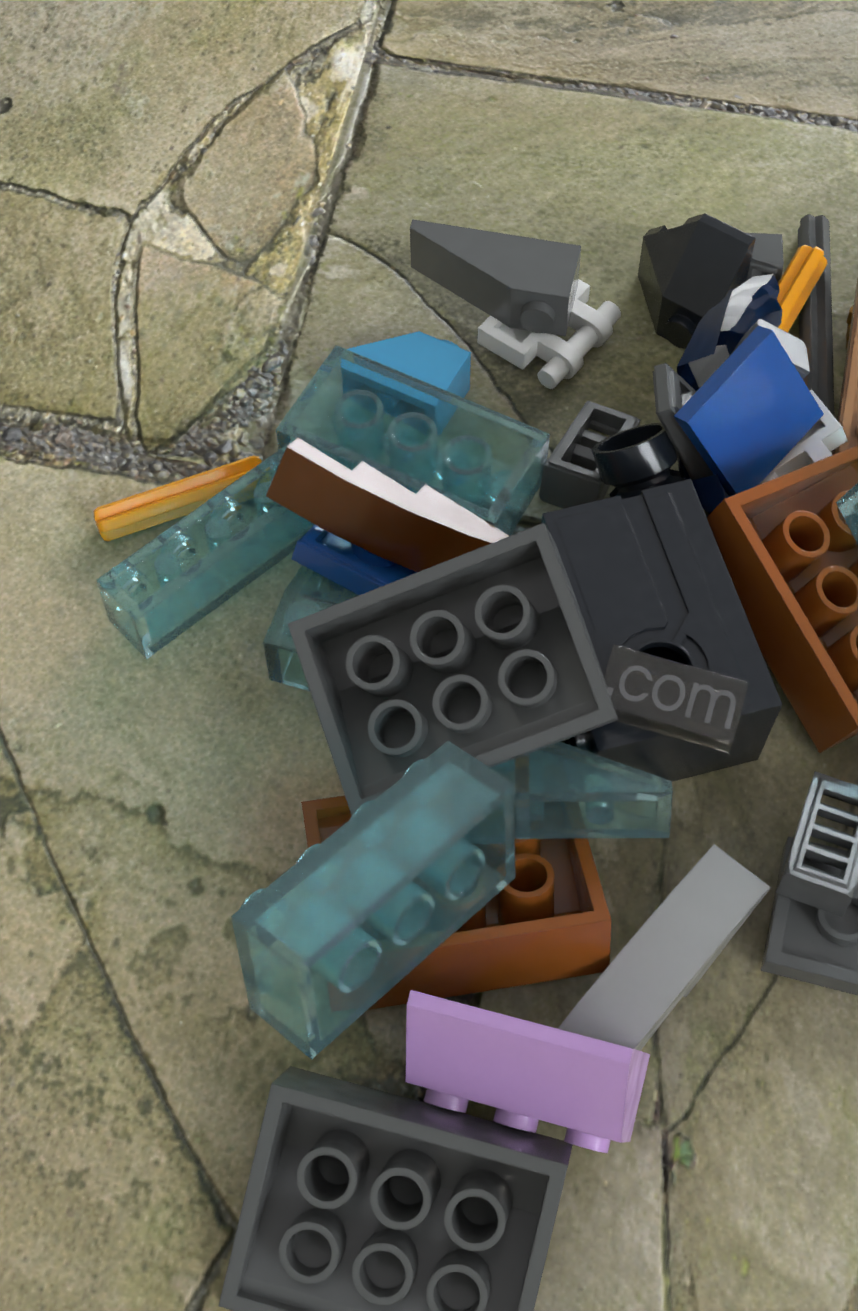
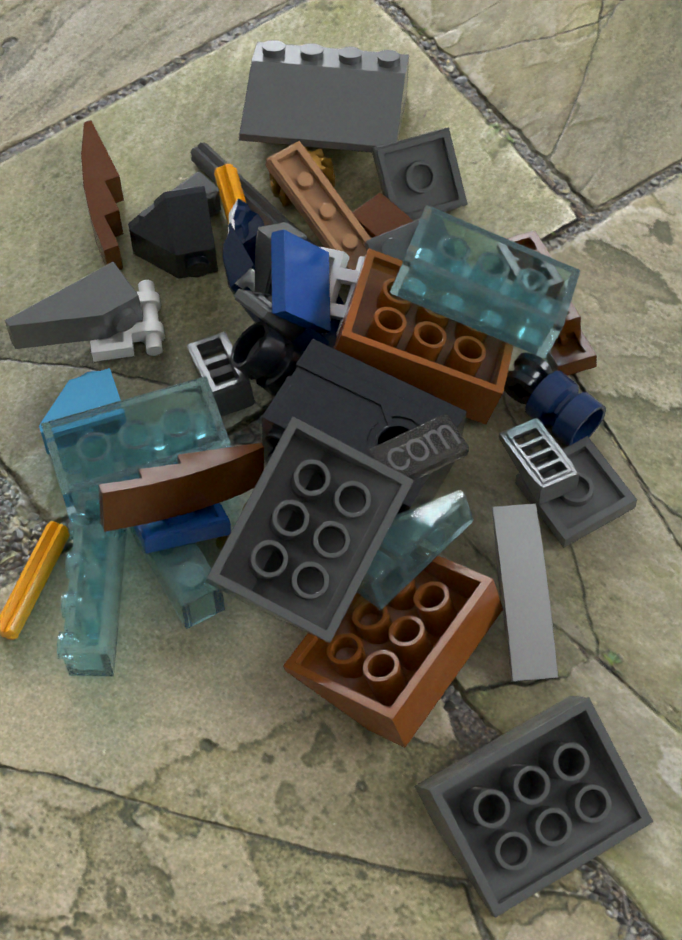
camera: 45 degrees left, 0 degrees up
clear light blue brick [231,741,515,1060] -> none
lavender slope [405,990,650,1153] -> none
none -> reddish brown slope [81,120,124,270]

